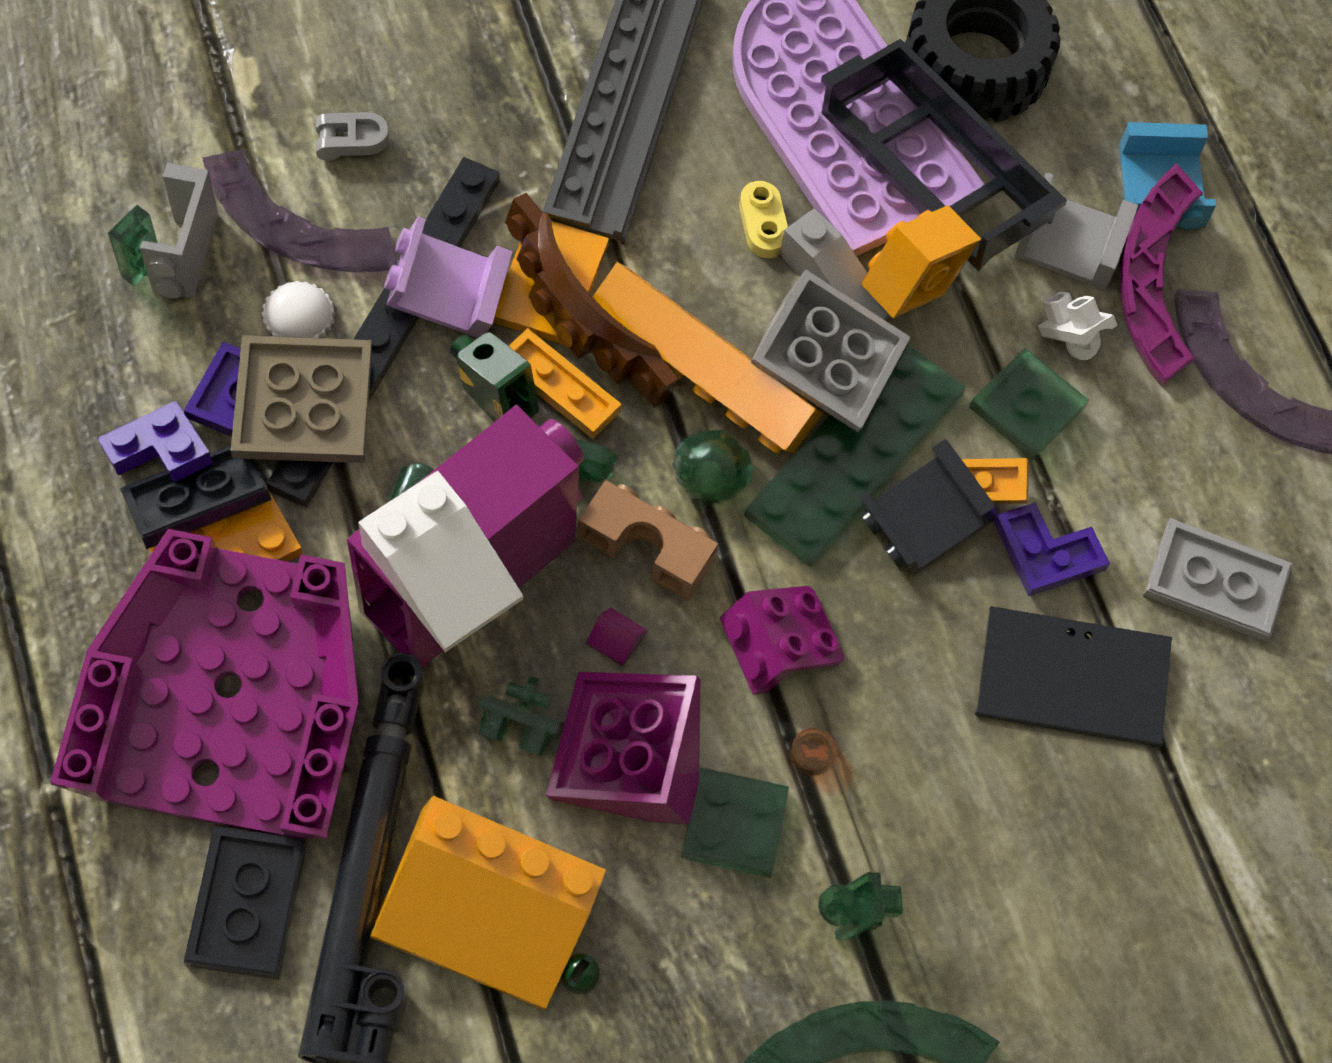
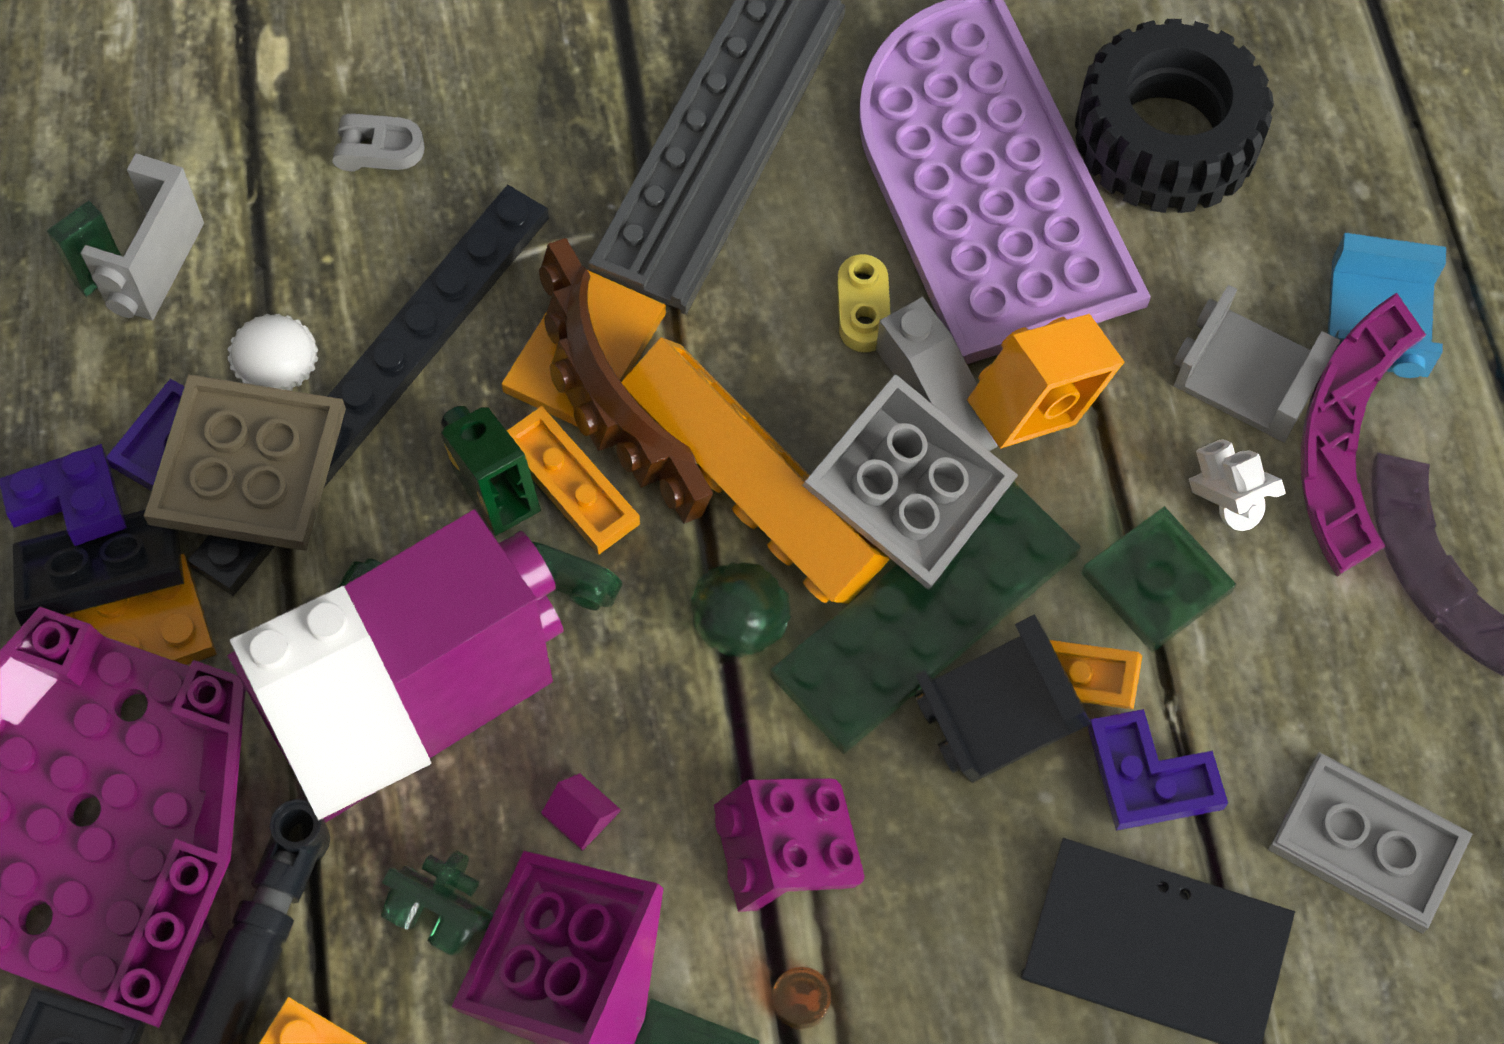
camera: 15 degrees right, 0 degrees up
clear purple tile [202,150,398,273] -> none
lavender panel [384,216,512,338] -> none
medium nougat arch [577,480,718,601] -> none
black piece [821,39,1067,272] -> none

